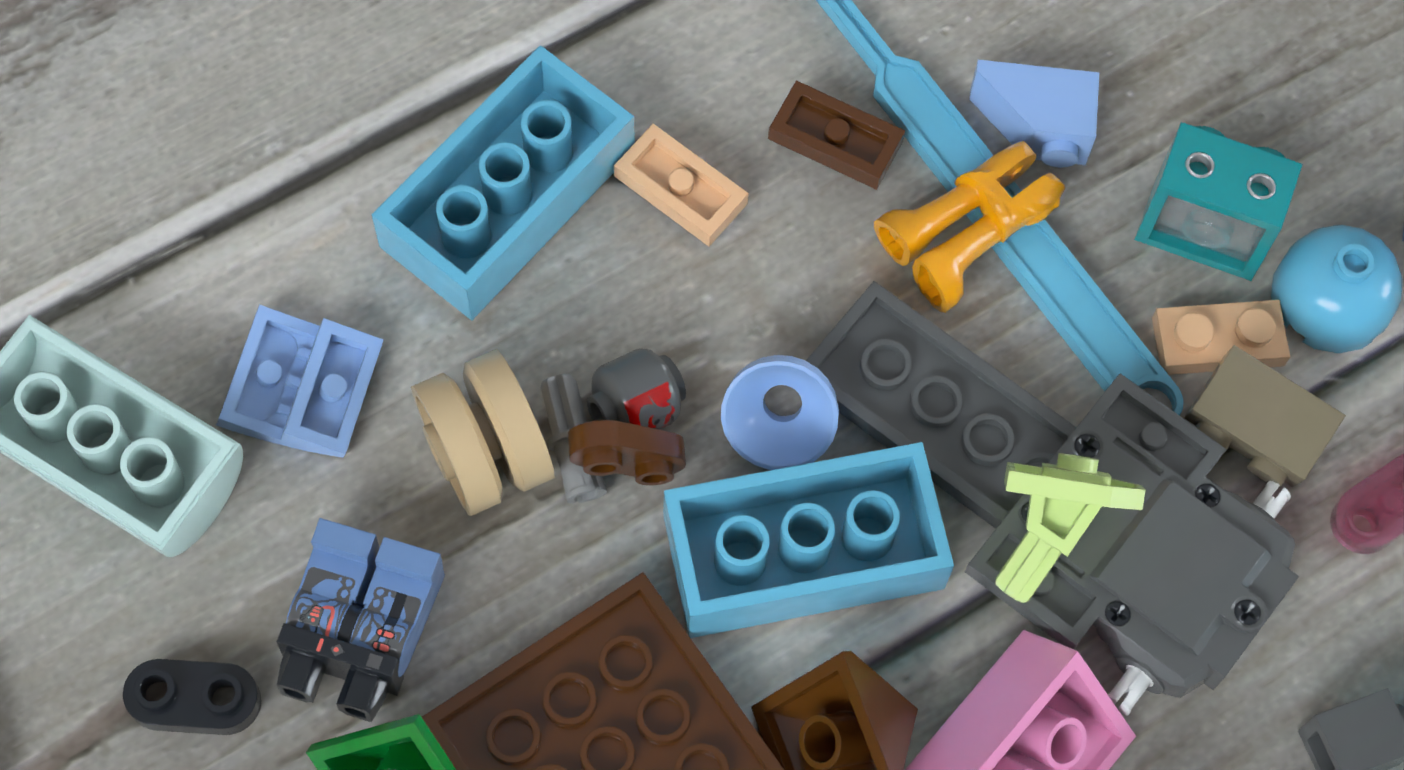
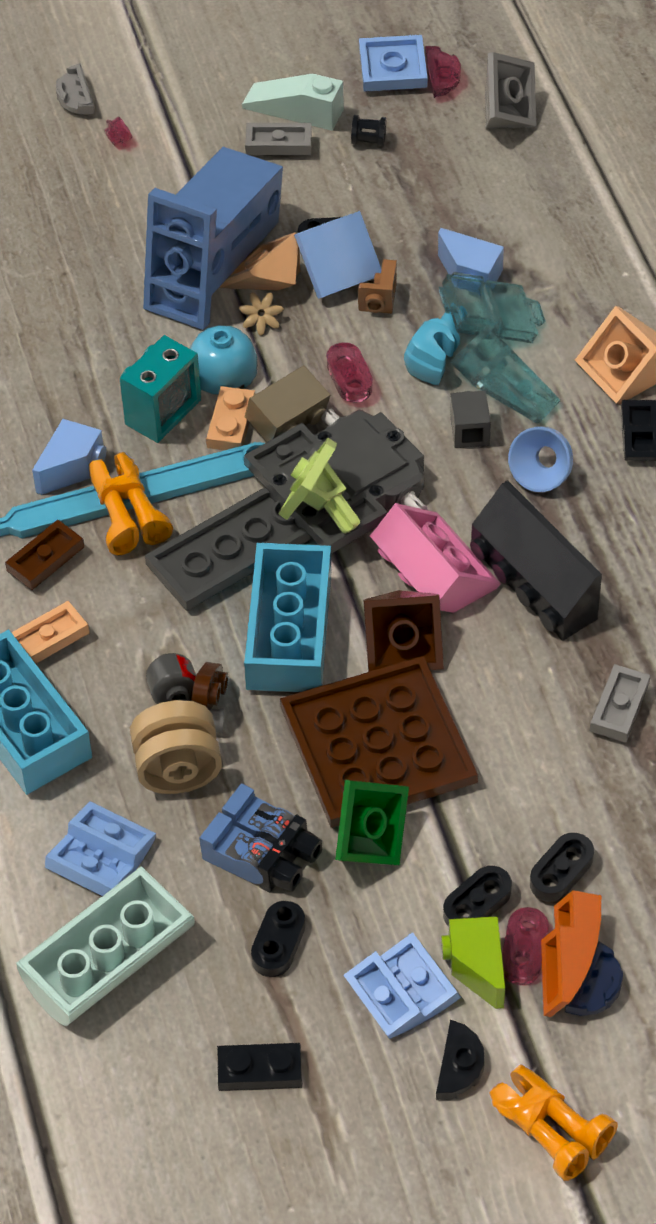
camera: 70 degrees left, 15 degrees down
light blue piece [721,355,839,470] -> none

